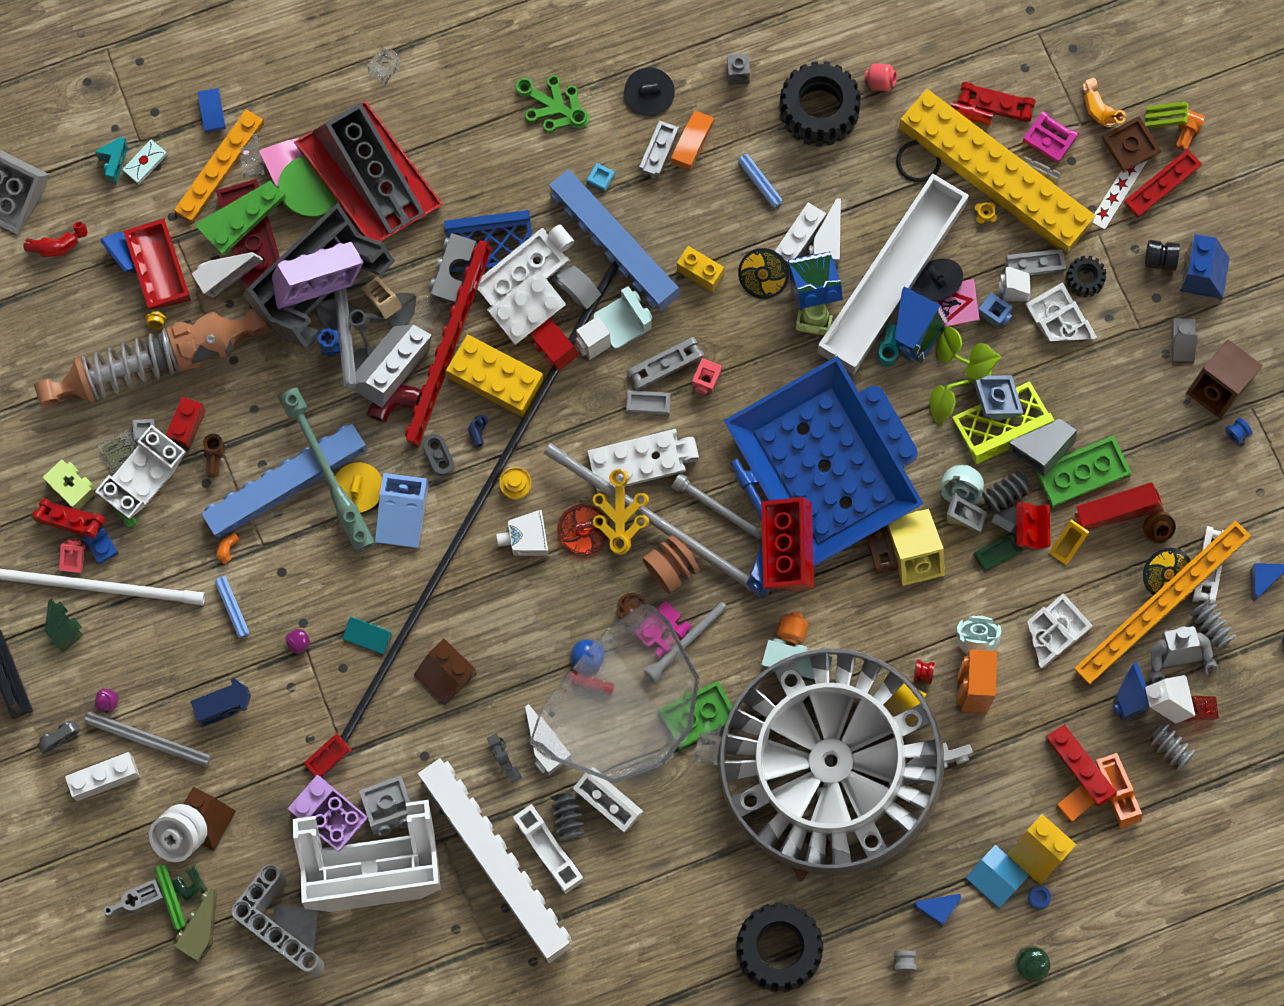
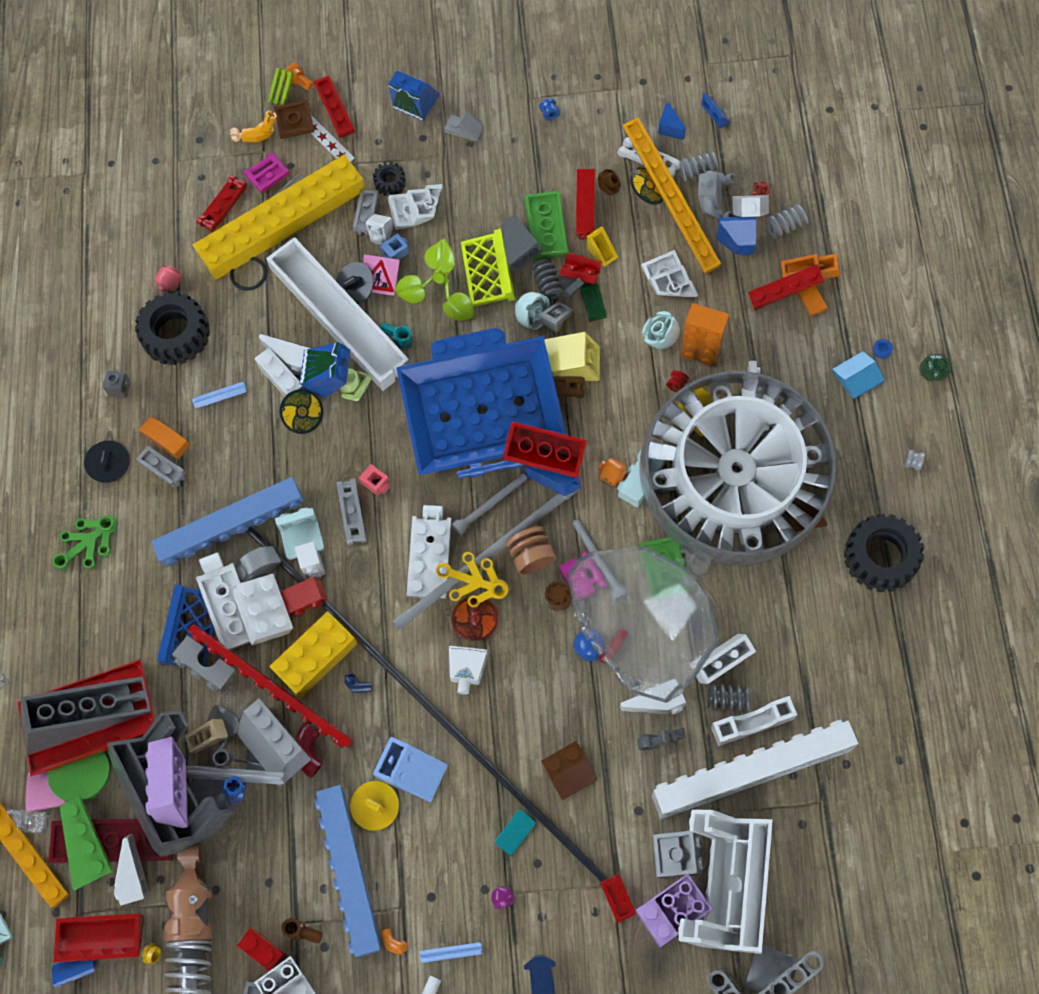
camera: 70 degrees left, 5 degrees down
sand green bar [278,388,376,554] -> none
dark grey plate [423,434,454,476] -> none
yellow plate [499,467,532,500] -> none
medium azure tile [586,163,615,192] -> none
light grey tile [626,390,671,416] -> none
yellow brick [676,246,725,293] -> none
blue slope [895,286,948,363] -> none
blue slope [914,894,961,927] -> none
red pin [951,101,994,126] -> none
sand blue slope [973,375,1023,421] -> none
yellow plate [975,202,997,224] -> none
yellow slope [1007,814,1077,886] -> none
black wheel [1145,240,1180,271] -> none
reddish brown slope [1186,340,1263,419] -> none

